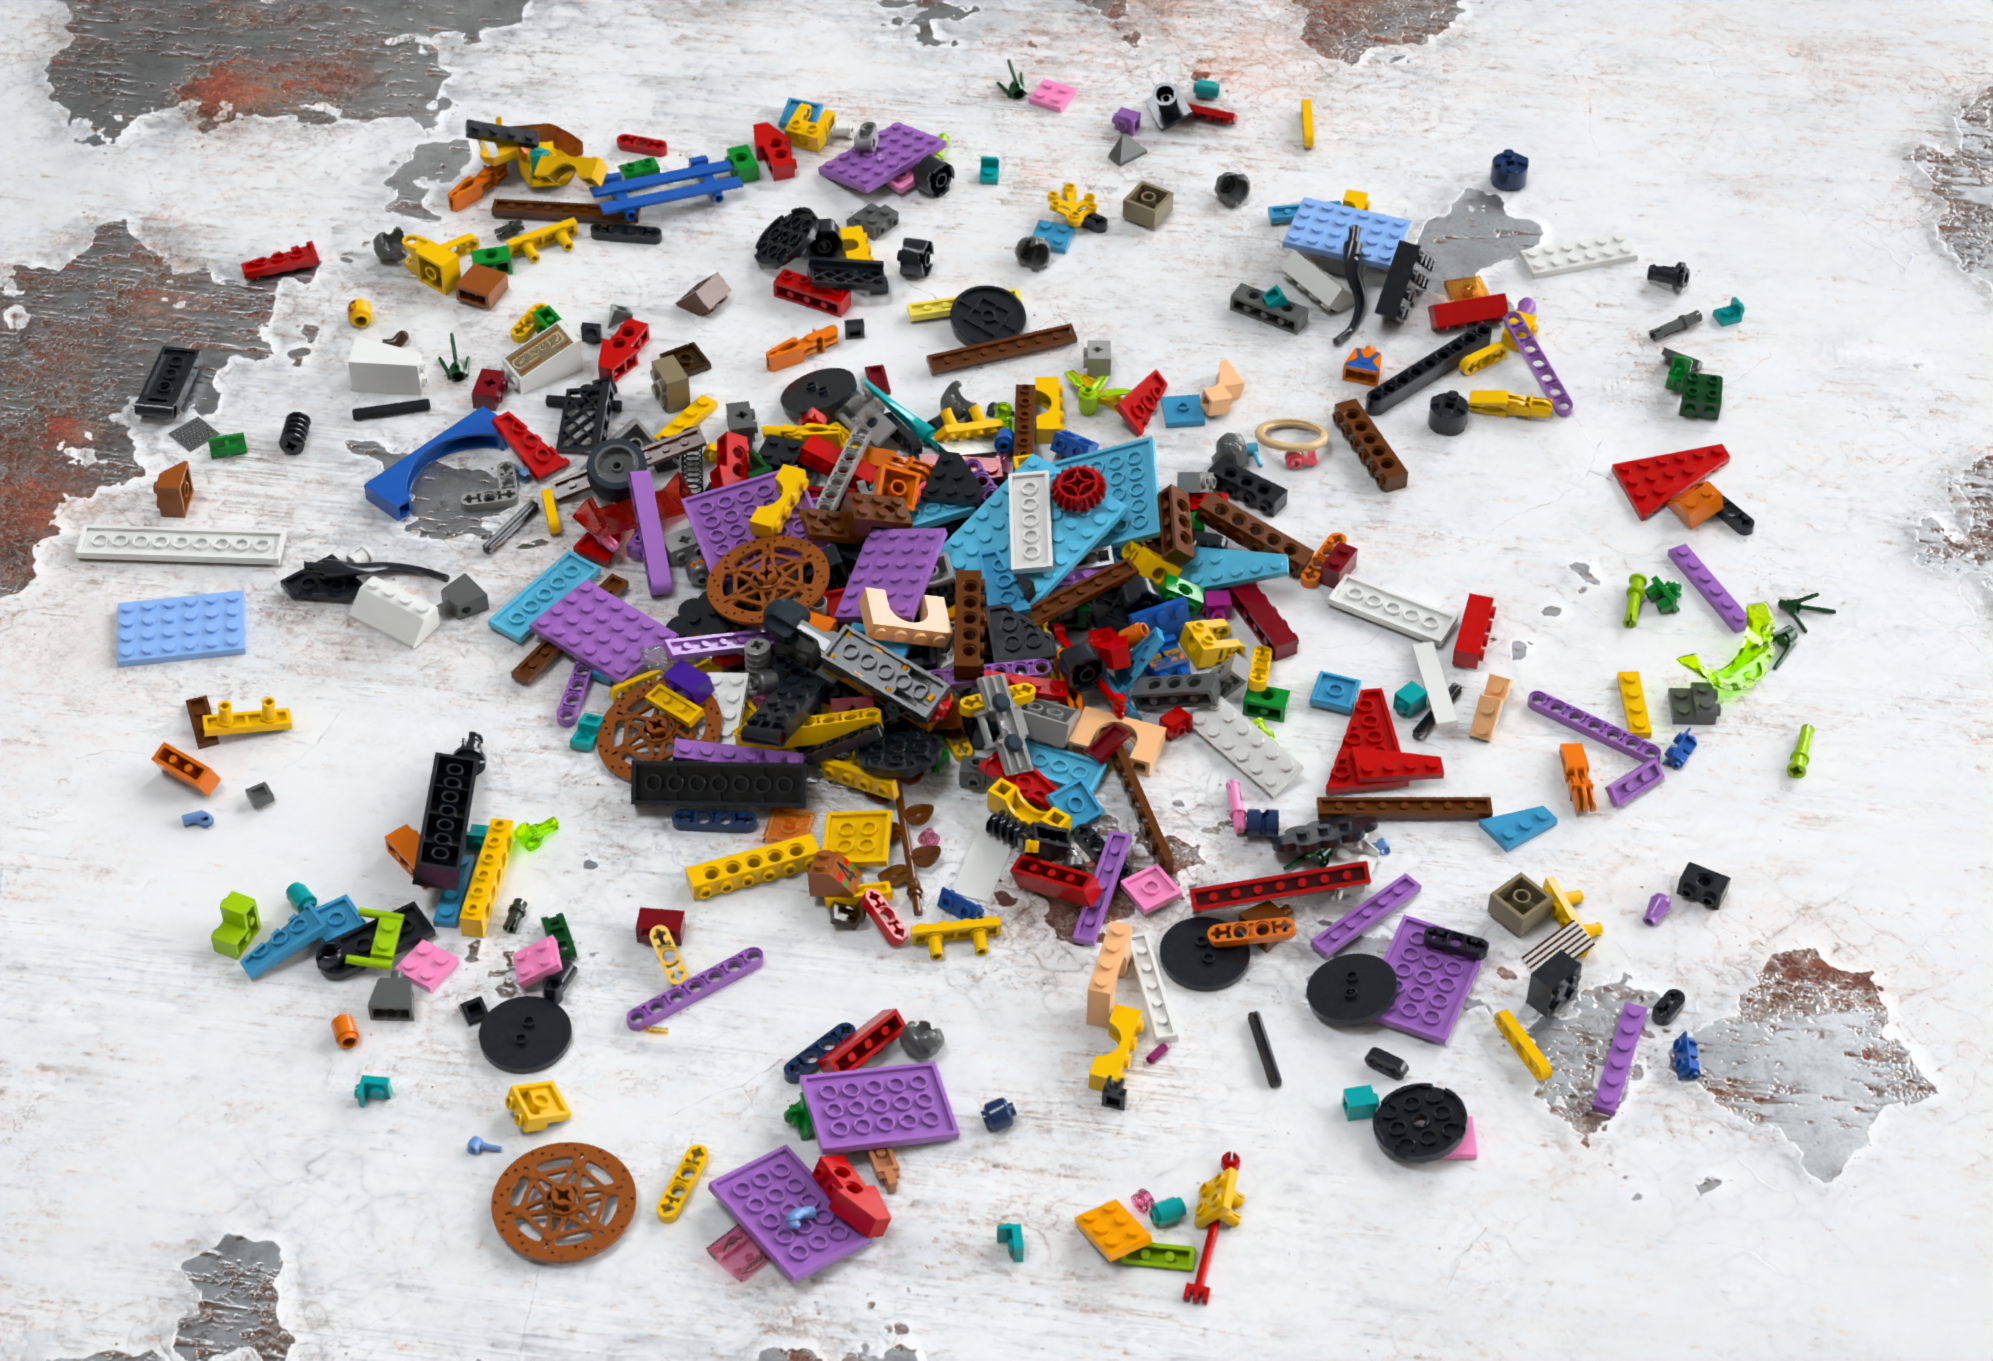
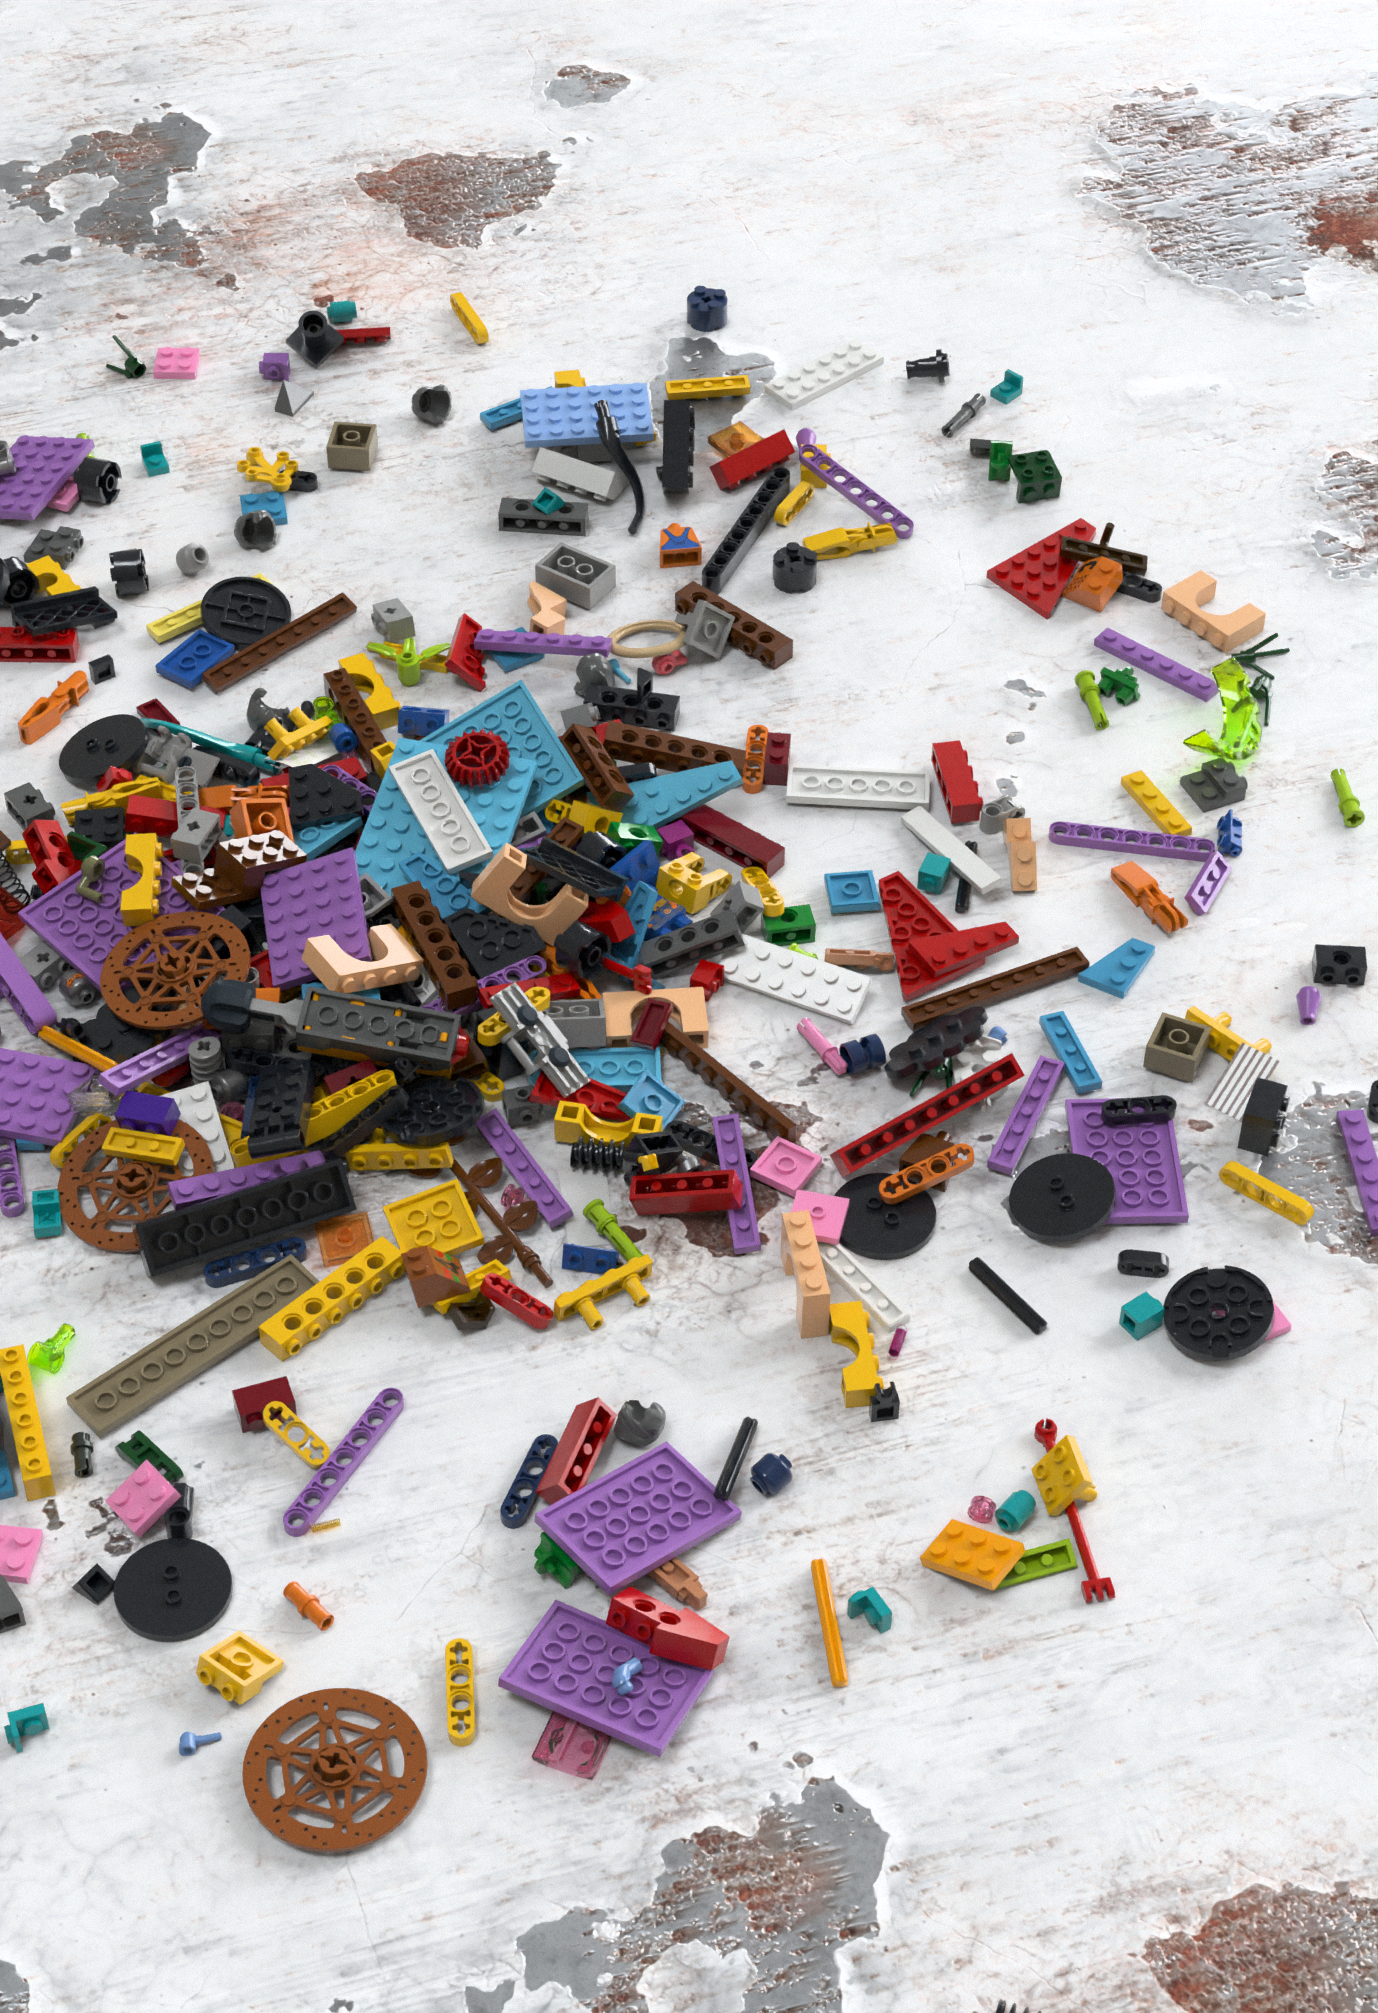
camera: 25 degrees left, 0 degrees up
none -> light orange axle [38,1026,118,1072]
none -> black axle [56,1018,86,1039]
none -> dark tan plate [66,1254,320,1438]
none -> olive plate [75,855,105,903]
none -> blue plate [155,629,235,689]
none -> light grey brick [170,808,222,864]
none -> light grey head [176,543,209,574]
none -> orange pin [283,1581,334,1631]
none -> light nougat arch [471,843,589,947]
none -> medium lavender plate [474,629,613,658]
none -> medium lavender plate [475,1108,574,1228]
none -> black fence [518,837,628,902]
none -> light grey brick [535,542,616,610]
none -> lime pin [583,1199,644,1262]
none -> black slope [637,668,653,703]
none -> yellow plate [665,375,751,400]
none -> light grey bracket [674,599,735,659]
none -> black axle [713,1416,758,1501]
none -> bright pink plate [791,1189,850,1245]
none -> light orange axle [811,1558,848,1688]
none -> nougat hinge [824,948,894,971]
none -> light grey piece [980,794,1025,834]
none -> dark azure plate [1039,1011,1102,1094]
none -> dark brown plate [1059,522,1148,576]
none -> light nougat arch [1161,570,1266,653]

